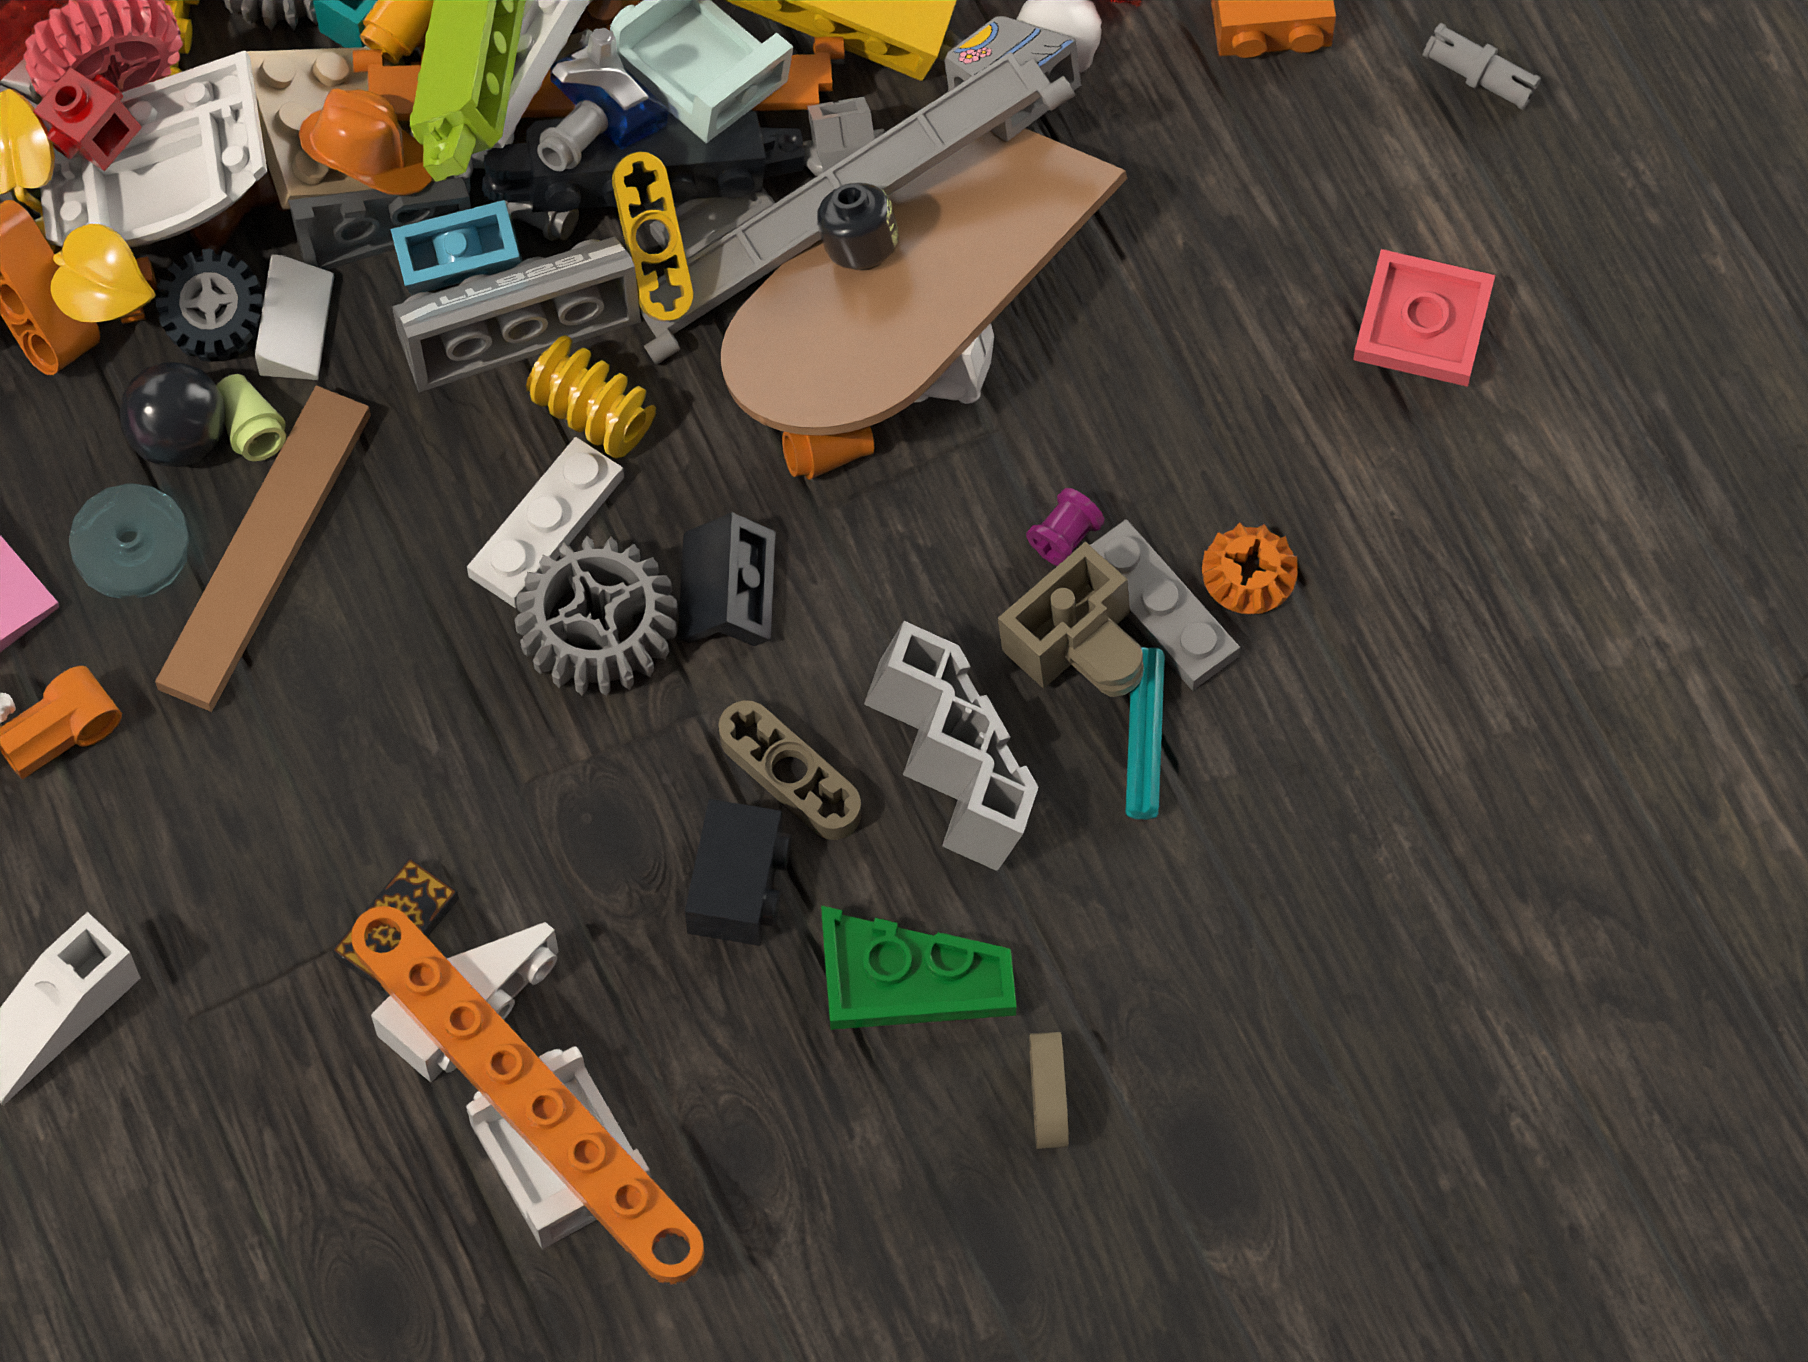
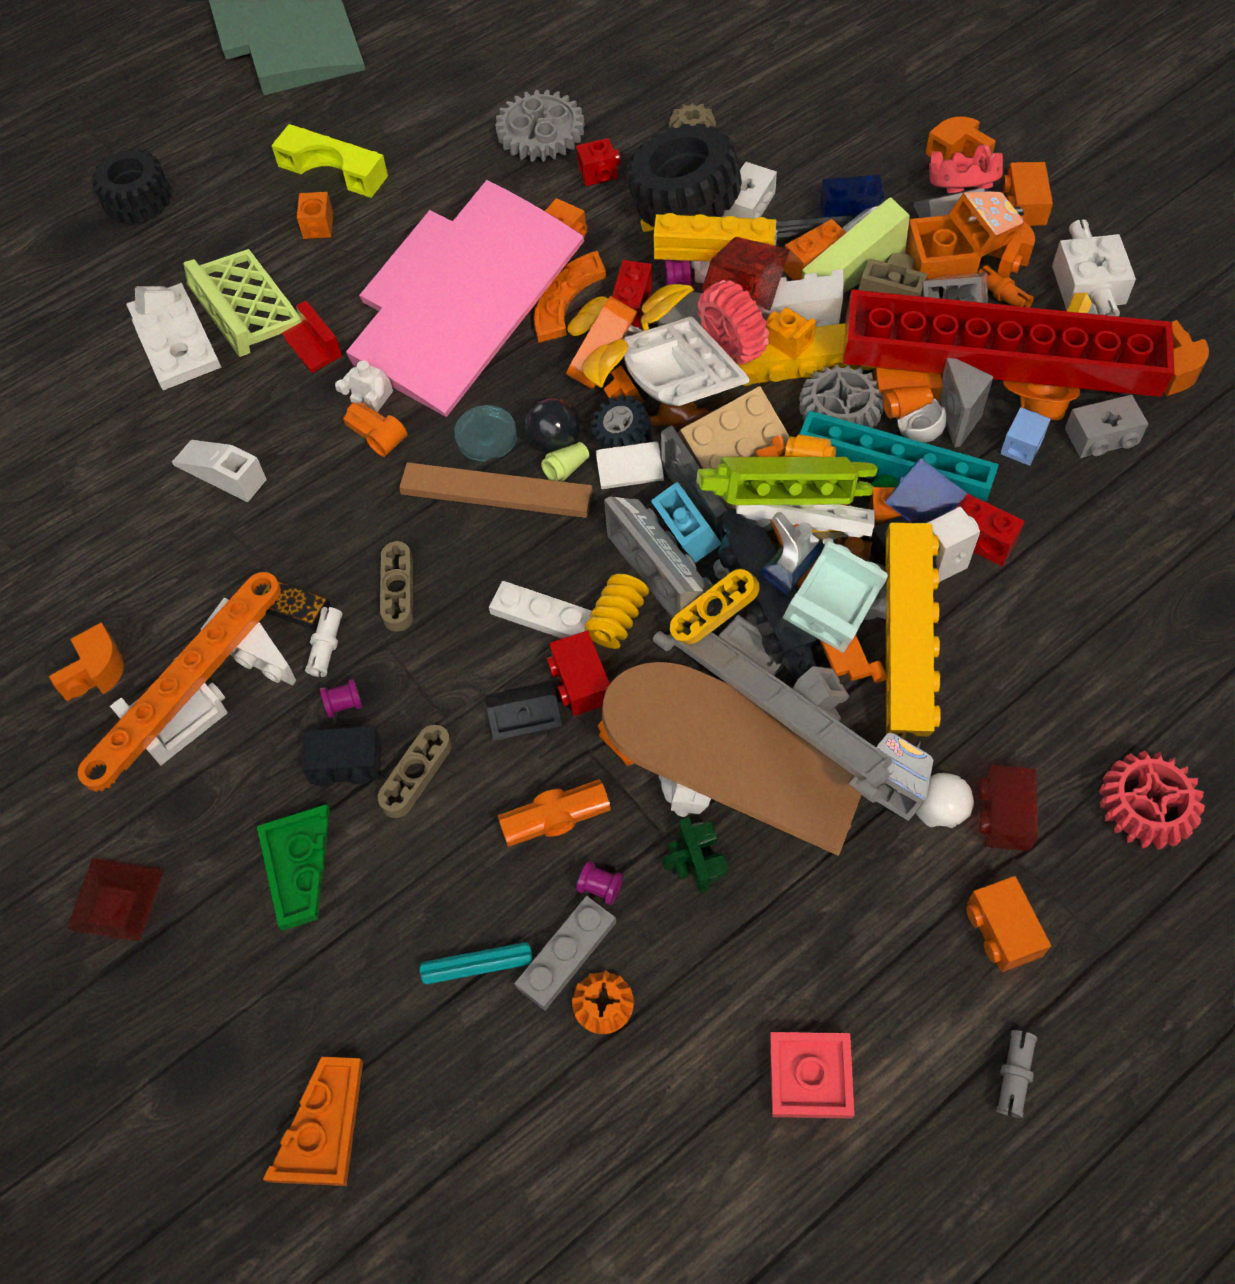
camera: 80 degrees right, 5 degrees down
red brick [33,67,142,172] -> none
orange piece [298,89,432,196] -> none
light grey gear [515,536,678,696] -> none
light grey pin [537,100,608,171] -> none
black head [817,182,899,271] -> none
light grey brick [864,621,1038,871] -> none
dark tan brick [998,542,1144,697] -> none
dark tan beam [1029,1032,1069,1149] -> none
none -> orange brick [49,622,124,701]
none -> clear red slope [67,859,163,942]
none -> orange wing [263,1057,363,1186]
none -> white pin [305,607,343,677]
none -> magenta bush [320,678,363,718]
none -> dark tan beam [380,541,413,632]
none -> orange piece [497,779,611,847]
none -> red brick [546,630,610,716]
none -> dark green hips [662,818,728,893]

